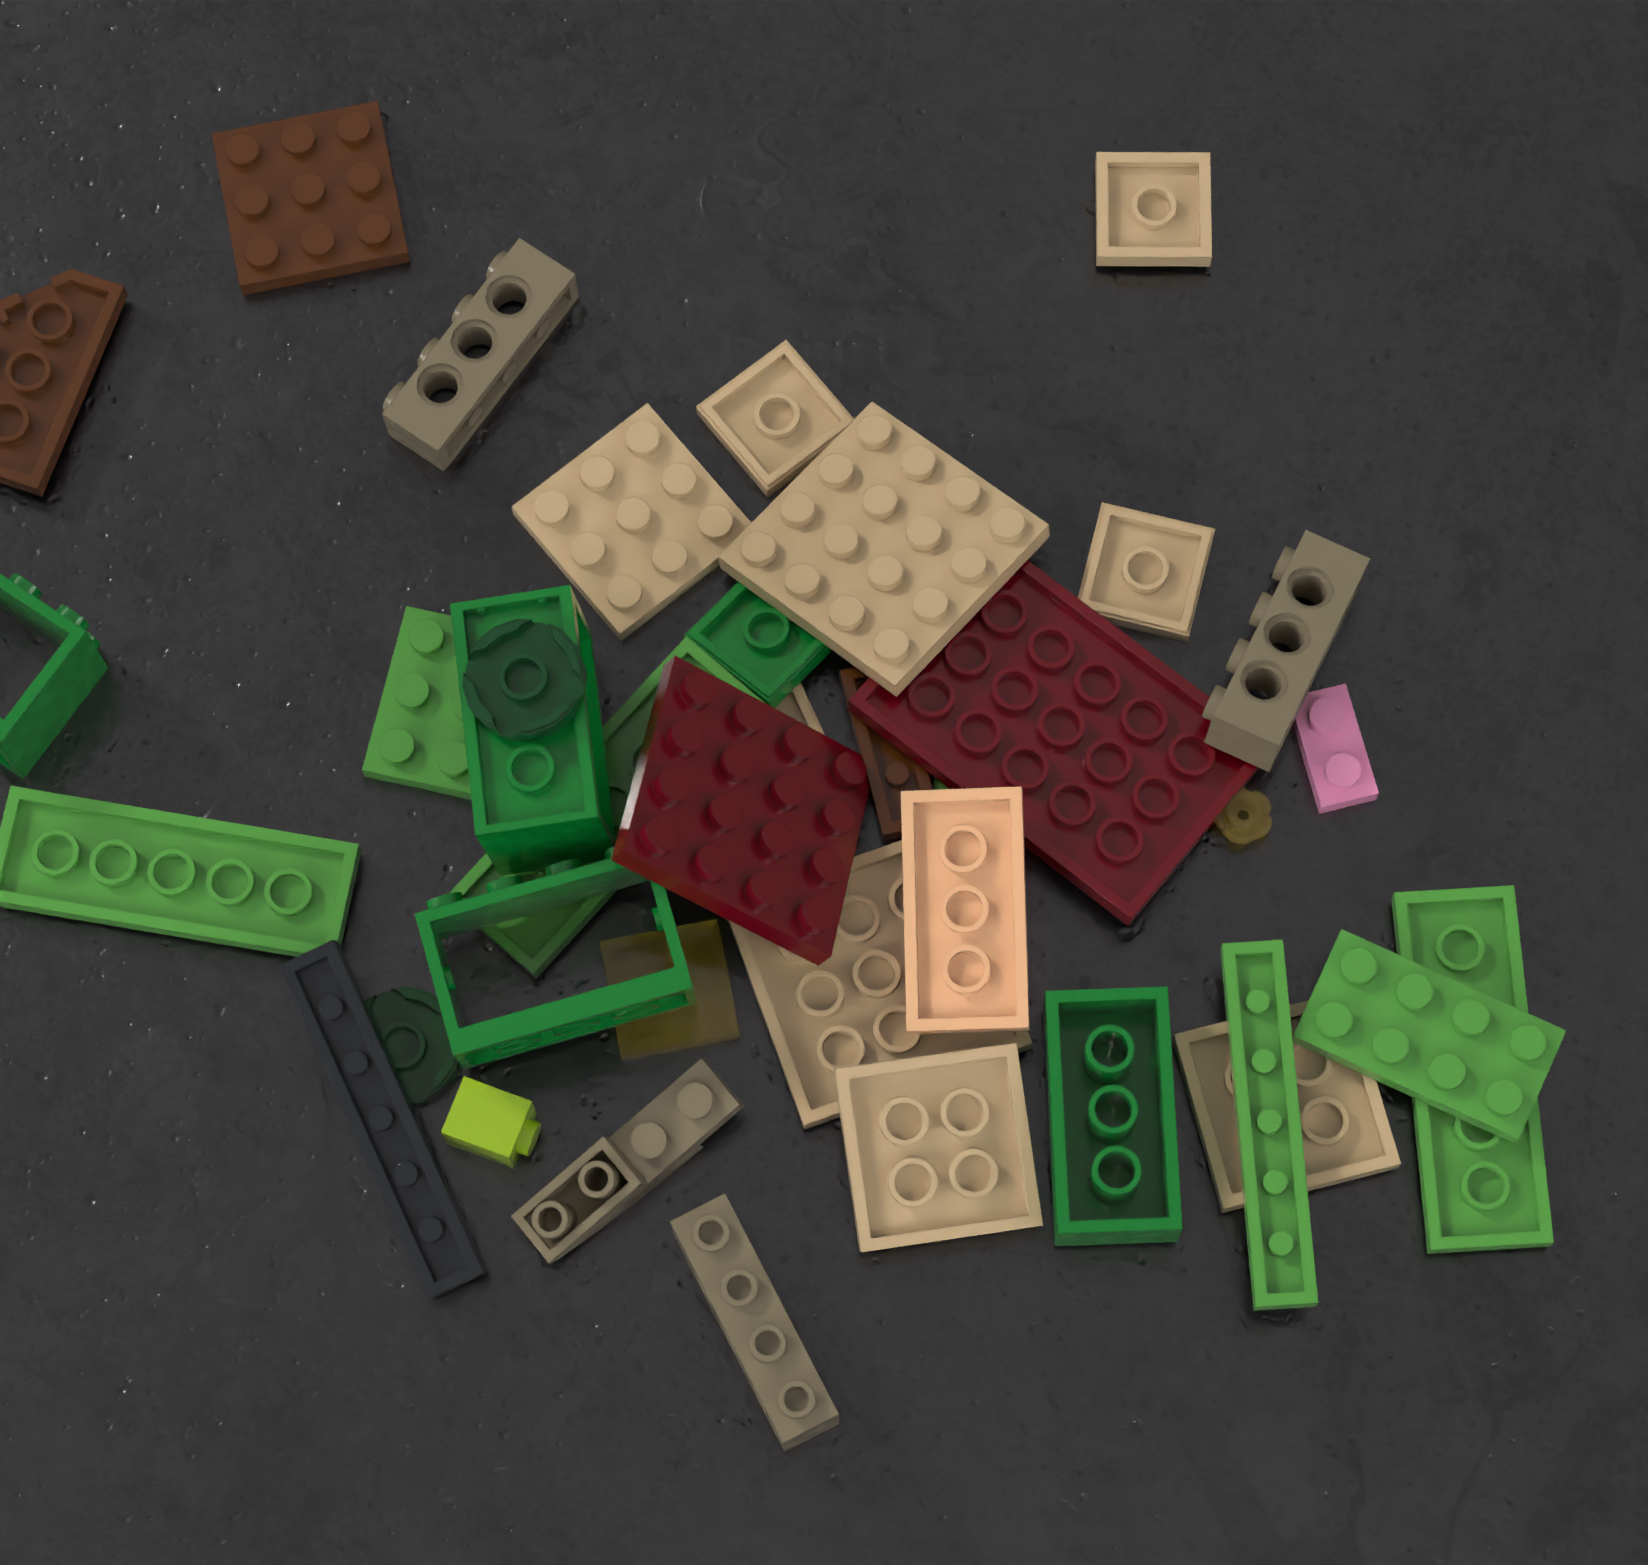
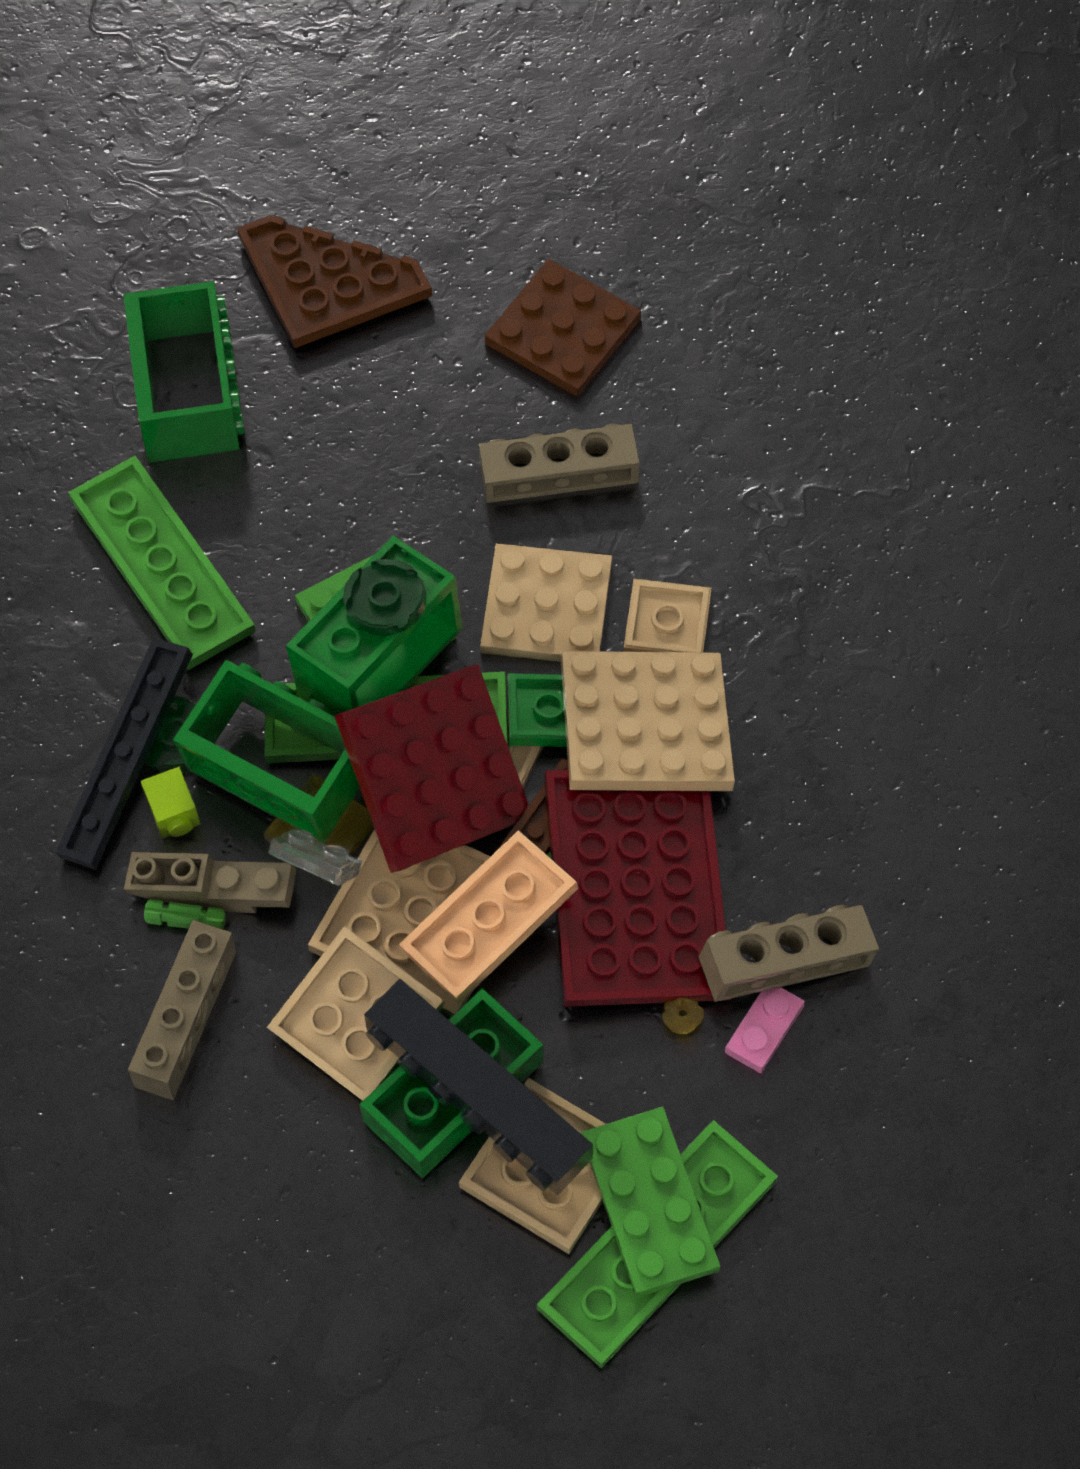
camera: 45 degrees right, 10 degrees down
tan tile [1078,502,1215,642] -> none
tan plate [1095,152,1212,267] -> none
bright green plate [1220,940,1318,1311] -> none
none -> bright green axle [144,899,226,929]
none -> clear plate [268,829,362,886]
none -> black brick [364,979,593,1196]

